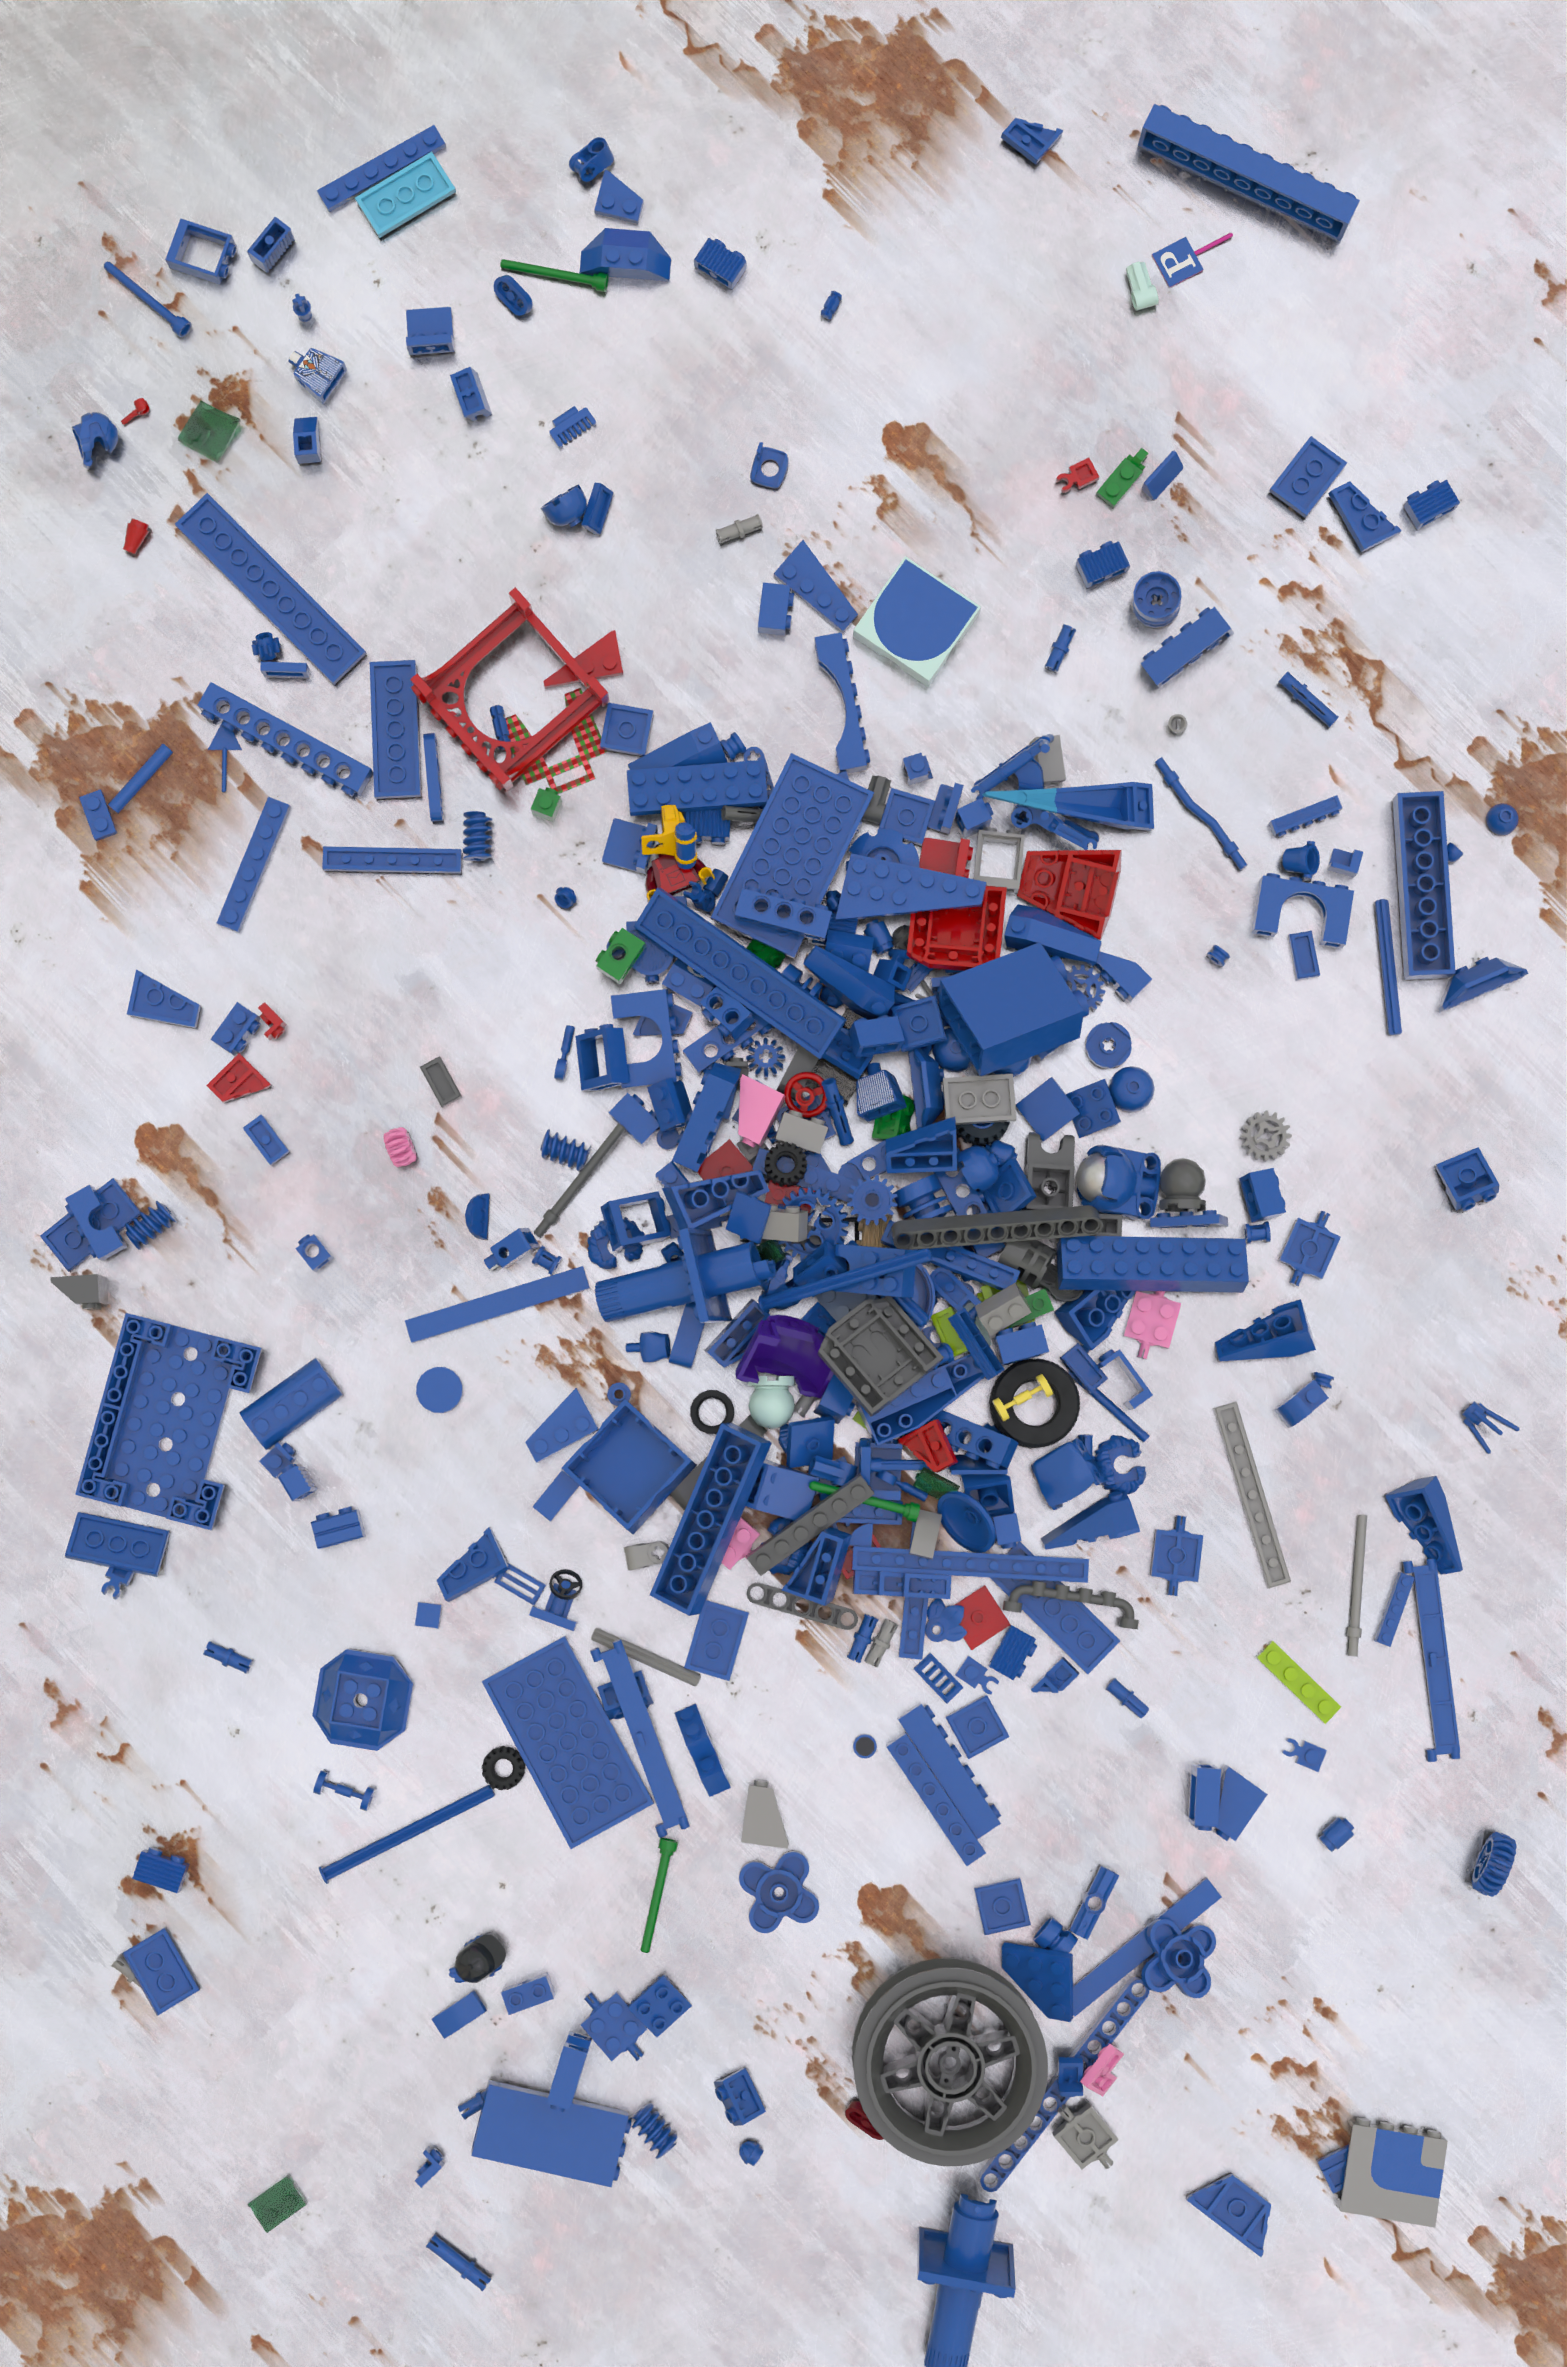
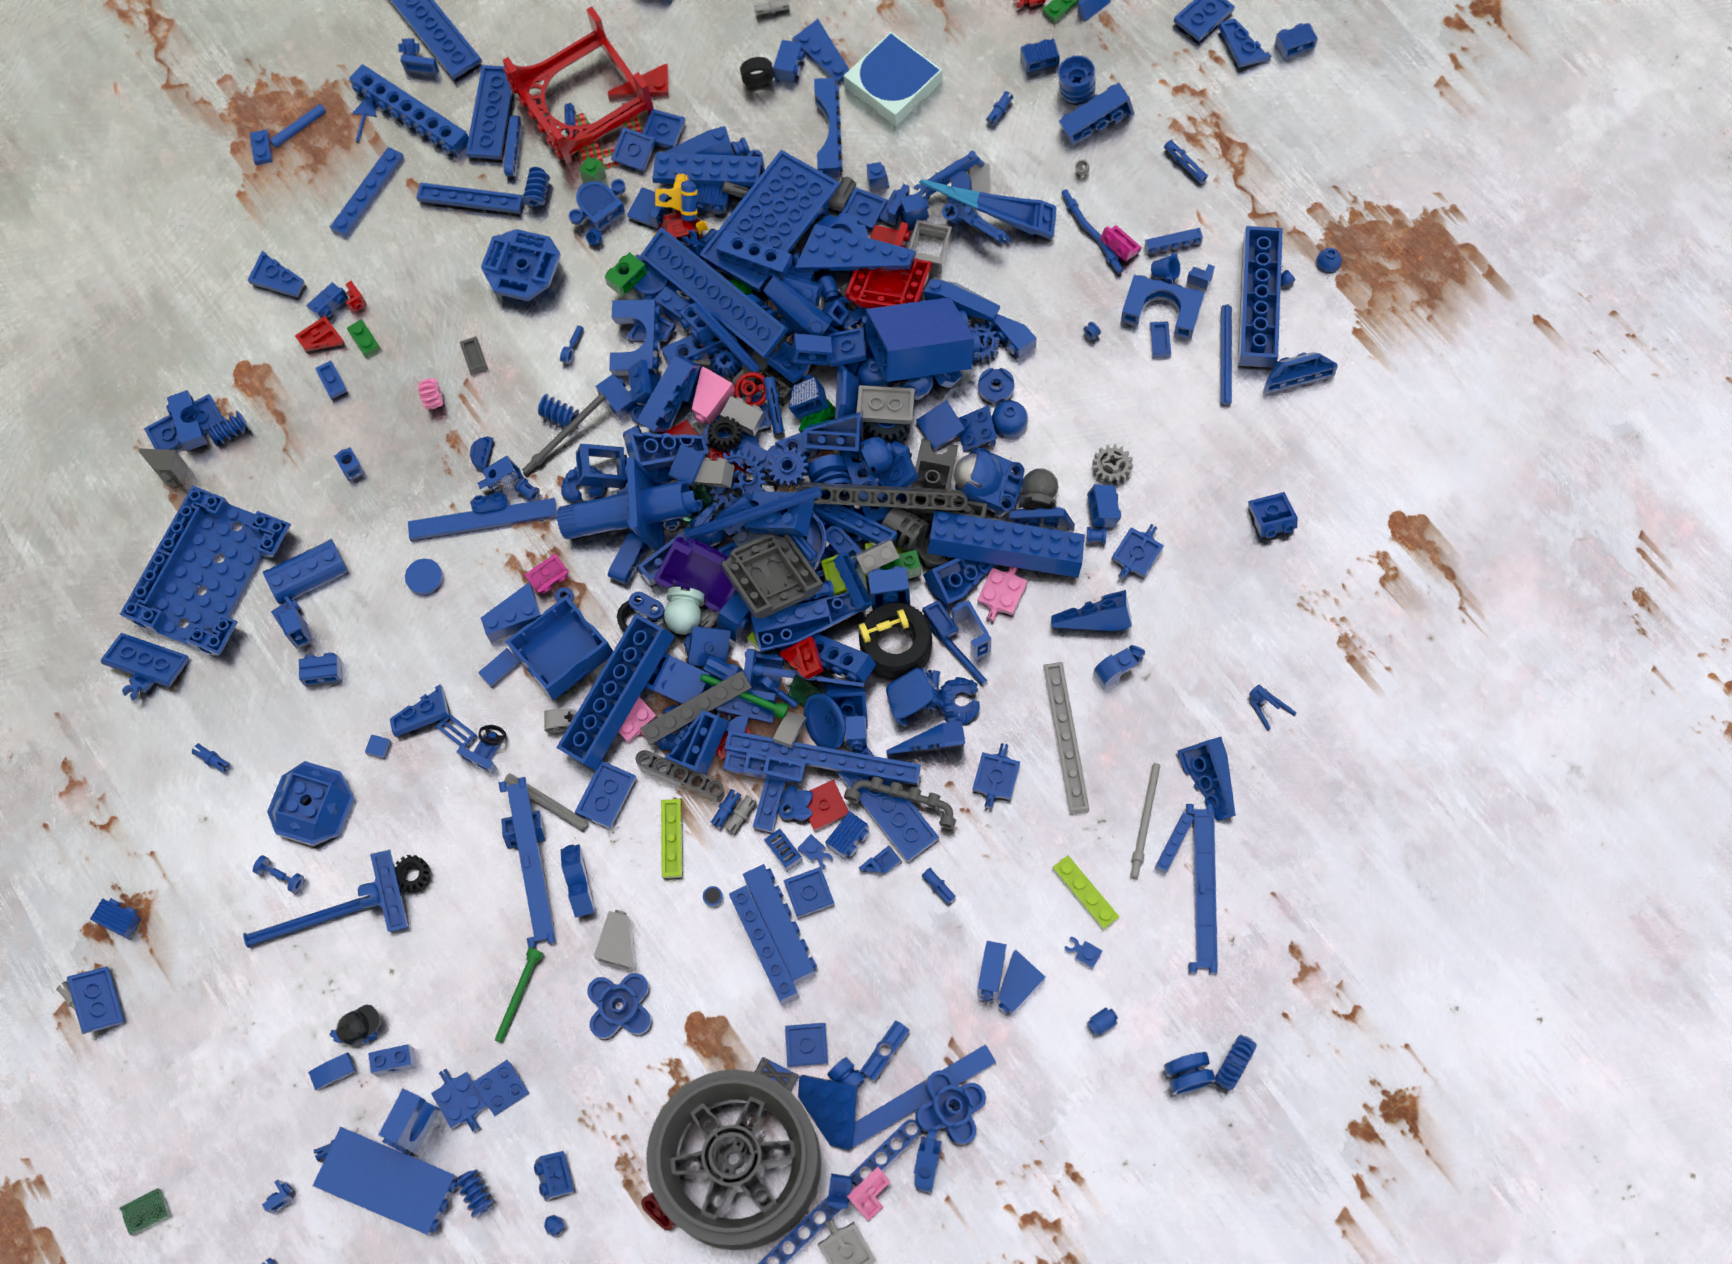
camera: 15 degrees right, 15 degrees down
blue plate [482,1636,654,1849] -> none
blue window [575,1024,629,1091] -> none
blue piece [626,1331,670,1362] -> none
red wedge [1017,850,1122,940] -> none
none -> green plate [347,319,381,357]
none -> blue plate [357,849,408,932]
none -> blue plate [470,492,509,512]
none -> blue piece [481,229,561,301]
none -> dark pink bracket [524,553,569,594]
none -> blue piece [568,179,626,230]
none -> blue plate [611,127,656,172]
none -> blue plate [629,591,665,621]
none -> lime plate [661,799,682,878]
none -> blue axle [692,301,760,372]
none -> black tyre [740,57,774,88]
none -> tile [755,1056,799,1092]
none -> blue piece [914,1128,942,1193]
none -> dark pink bracket [1100,225,1142,261]
none -> blue wheel [1164,1052,1216,1094]

